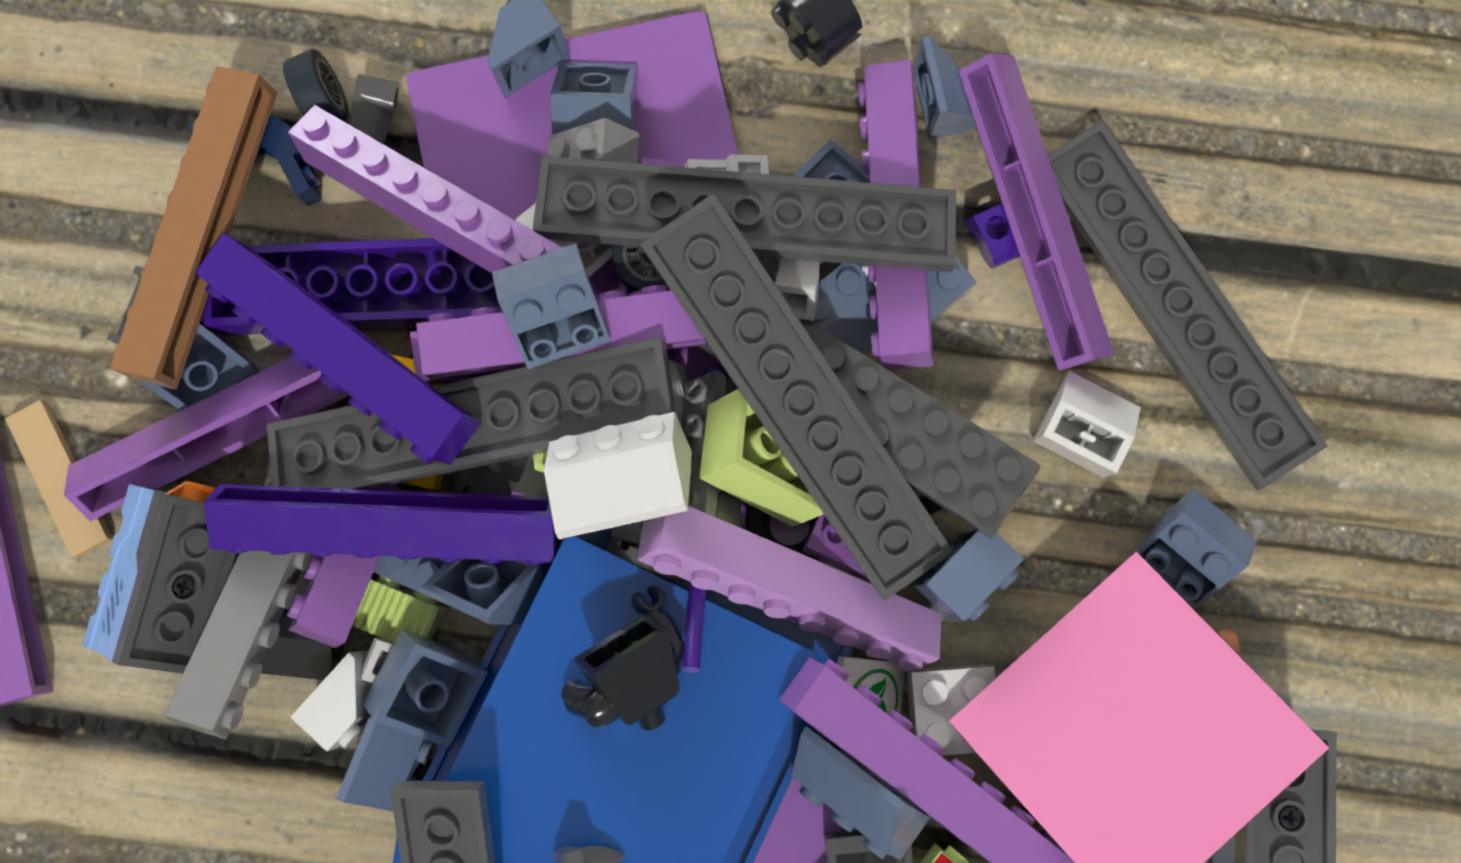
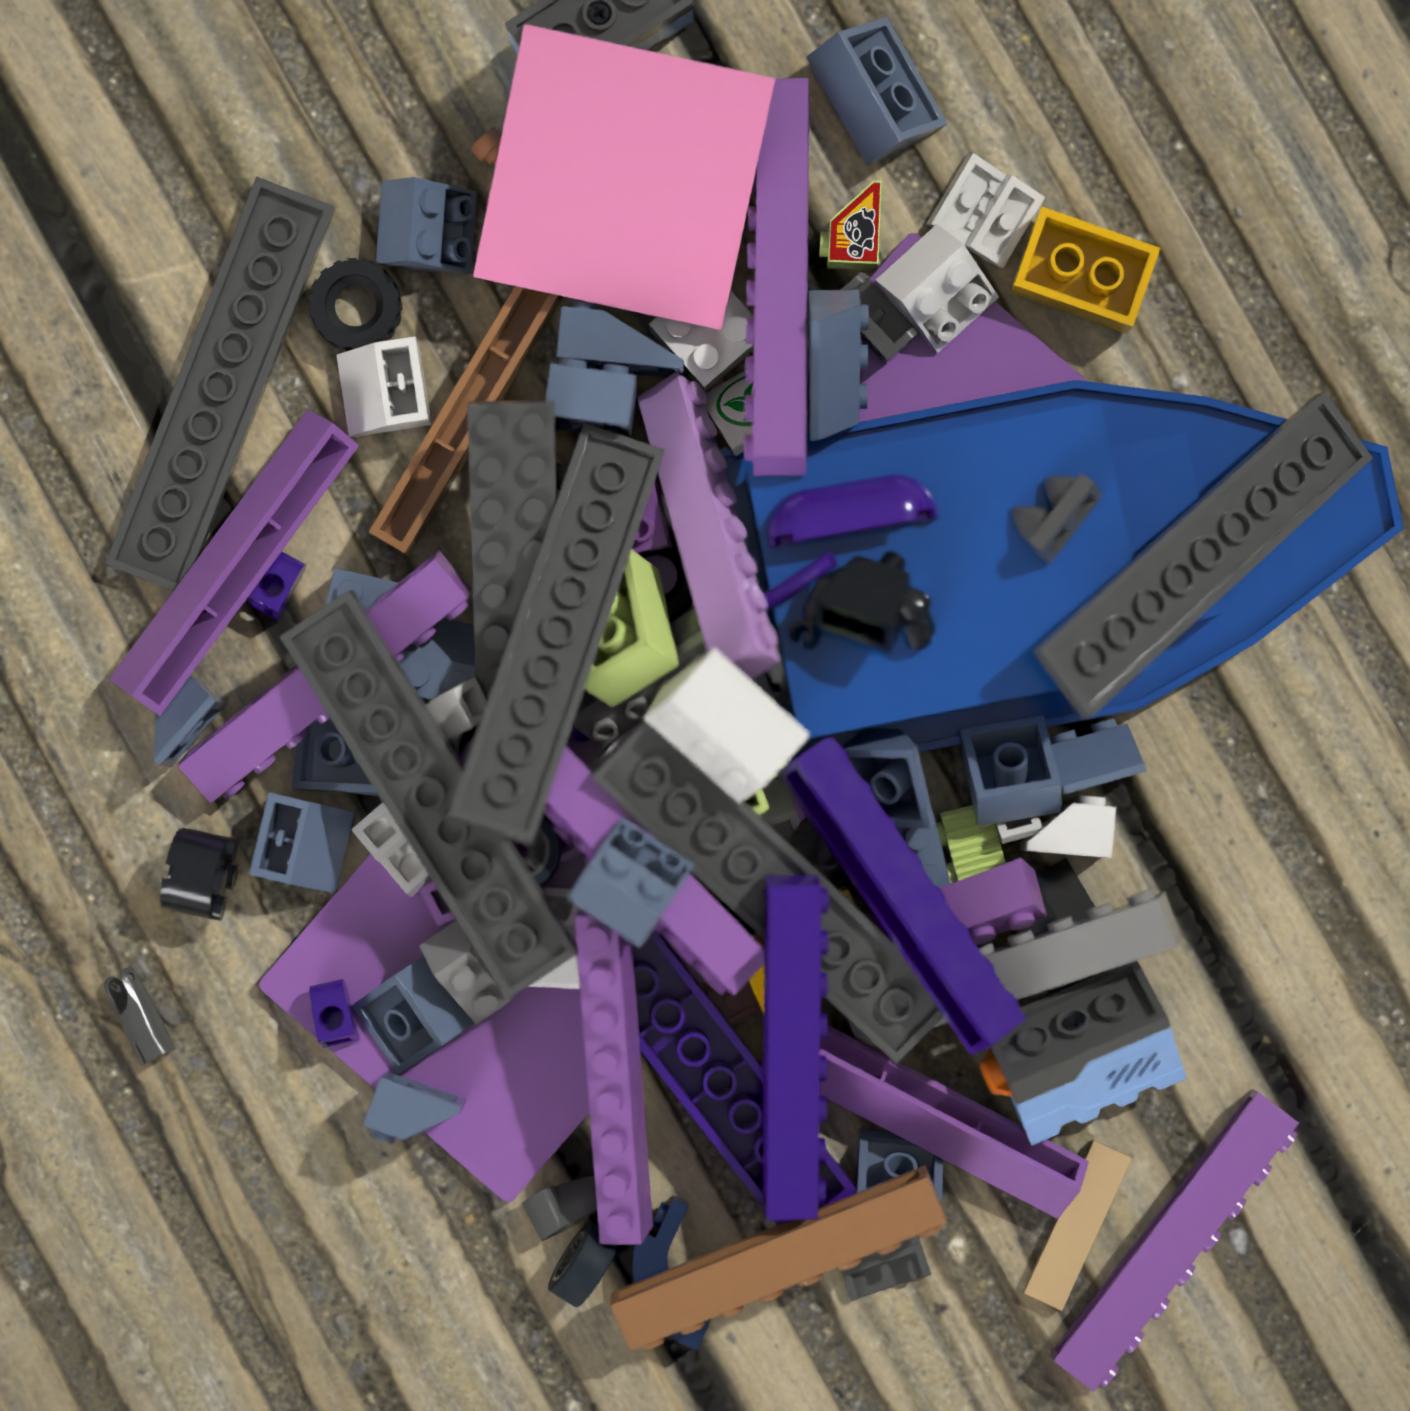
camera: 130 degrees left, 5 degrees up
none -> sand blue slope [249,792,356,893]
none -> black tyre [308,258,403,351]
none -> dark purple leg [309,979,360,1048]
none -> medium nougat brick [369,286,564,557]
none -> sand blue slope [557,301,684,378]
none -> dark purple brick [767,474,939,548]

